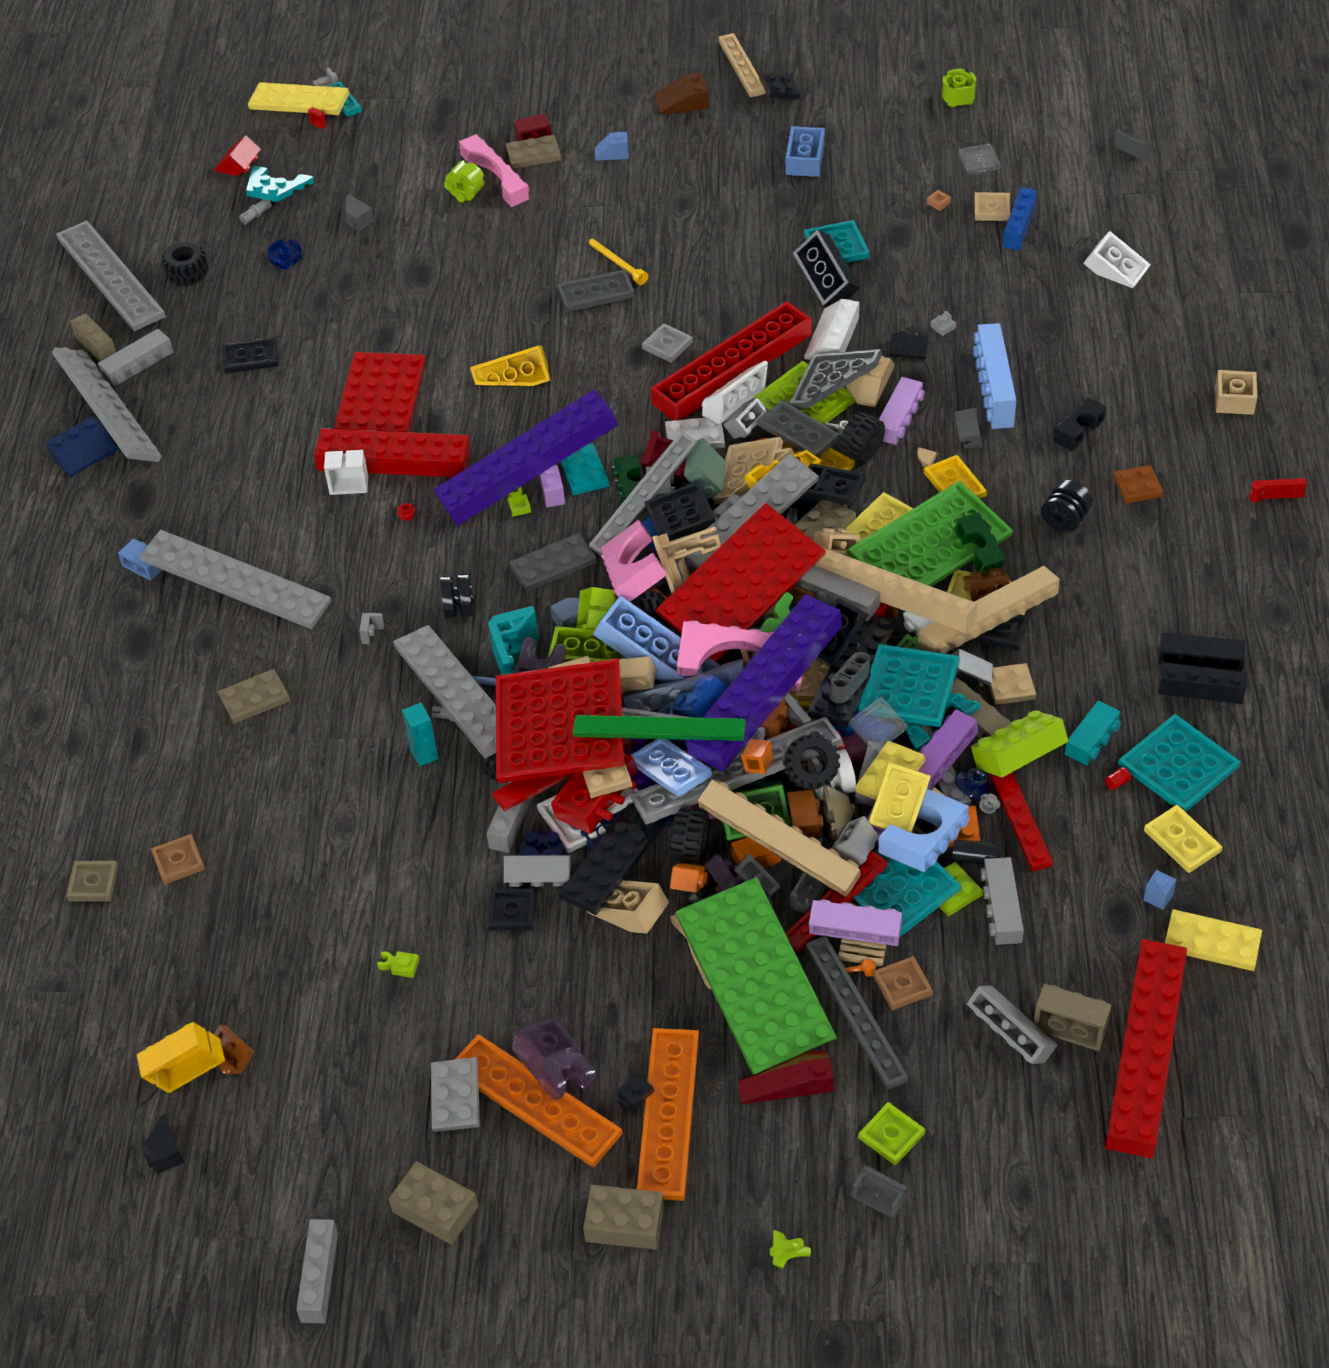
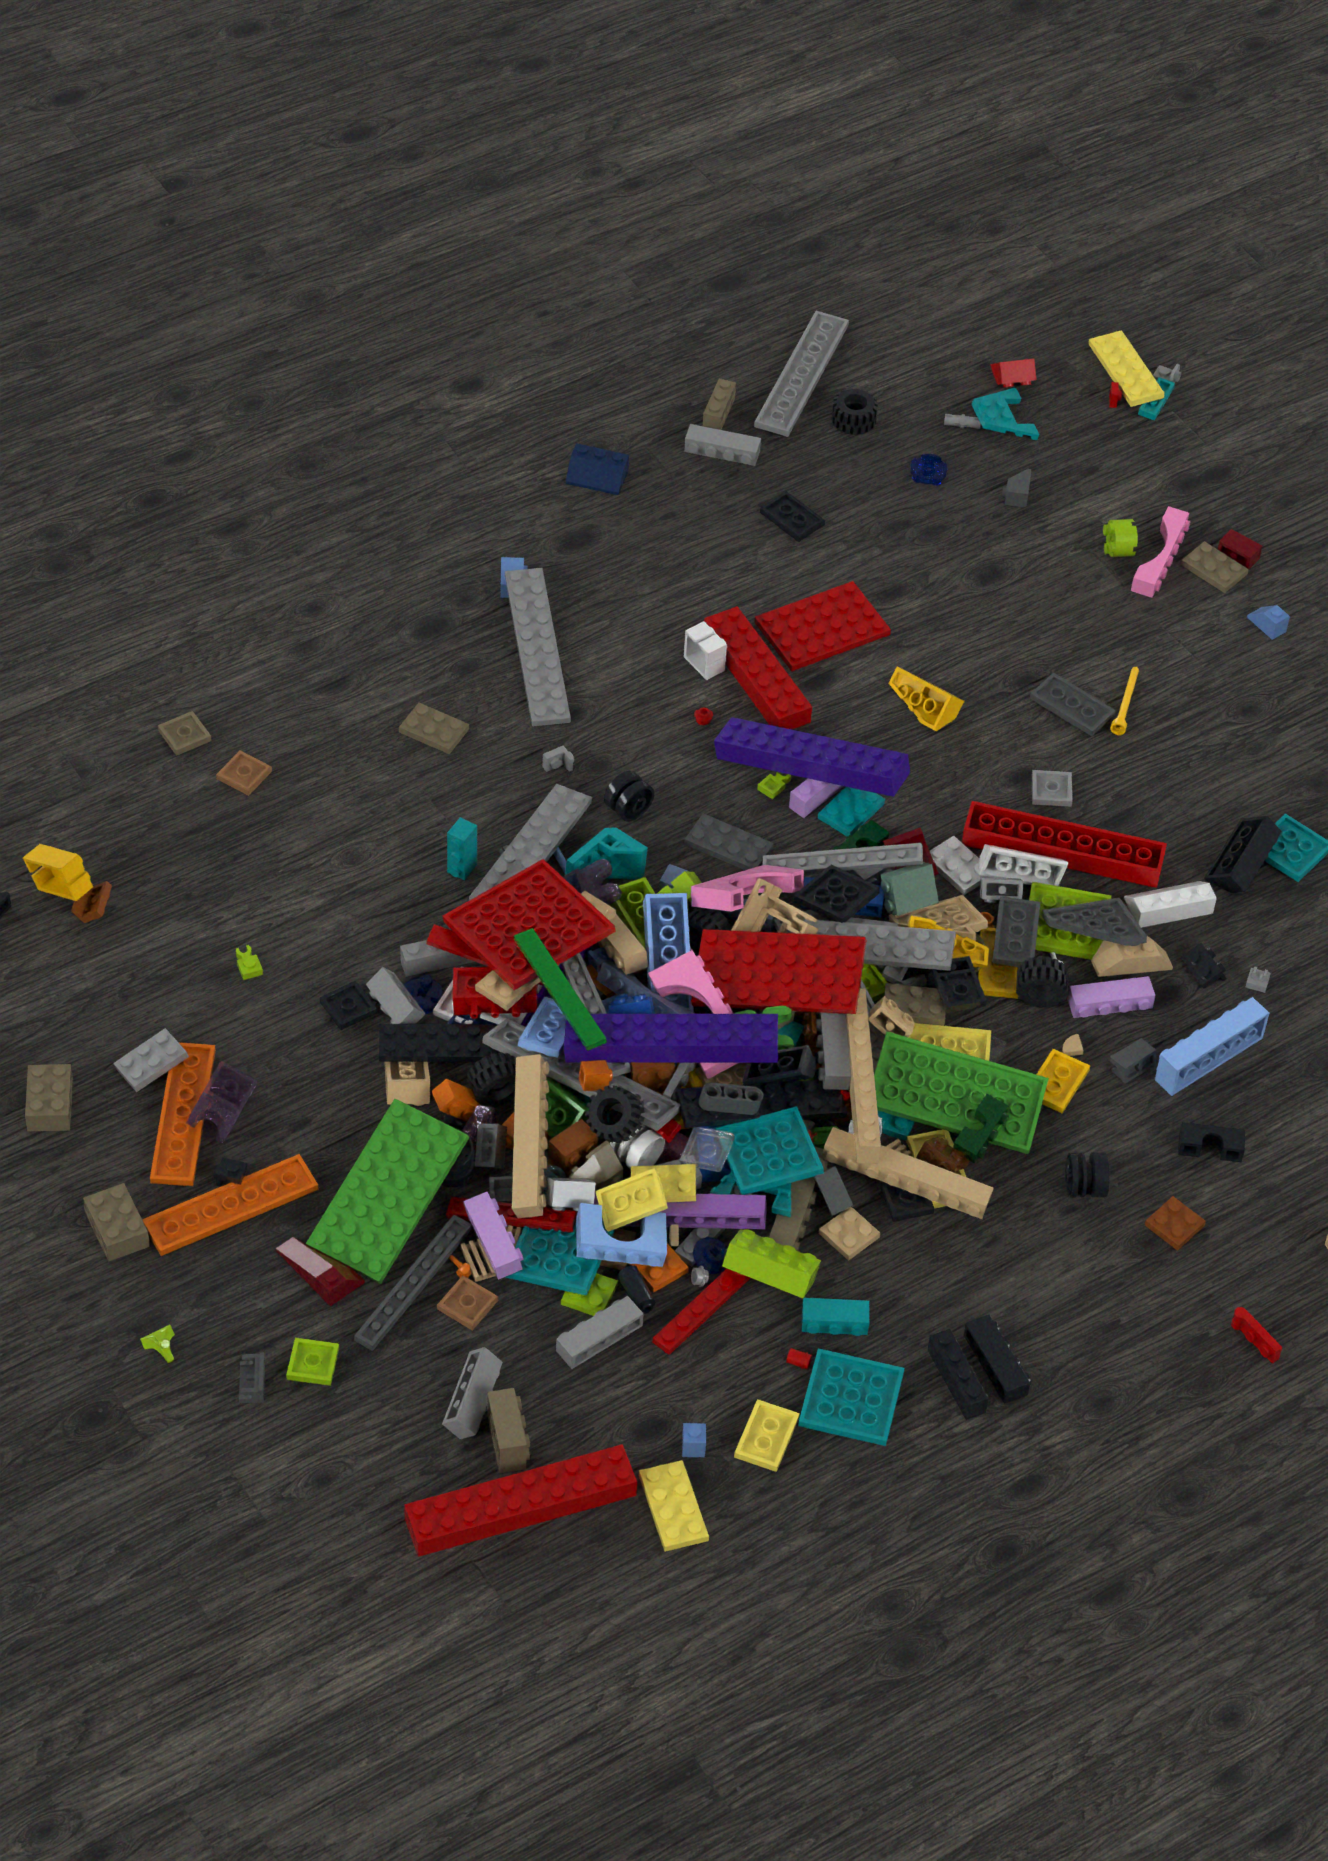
camera: 50 degrees right, 0 degrees up
light grey plate [52,347,162,462] -> none

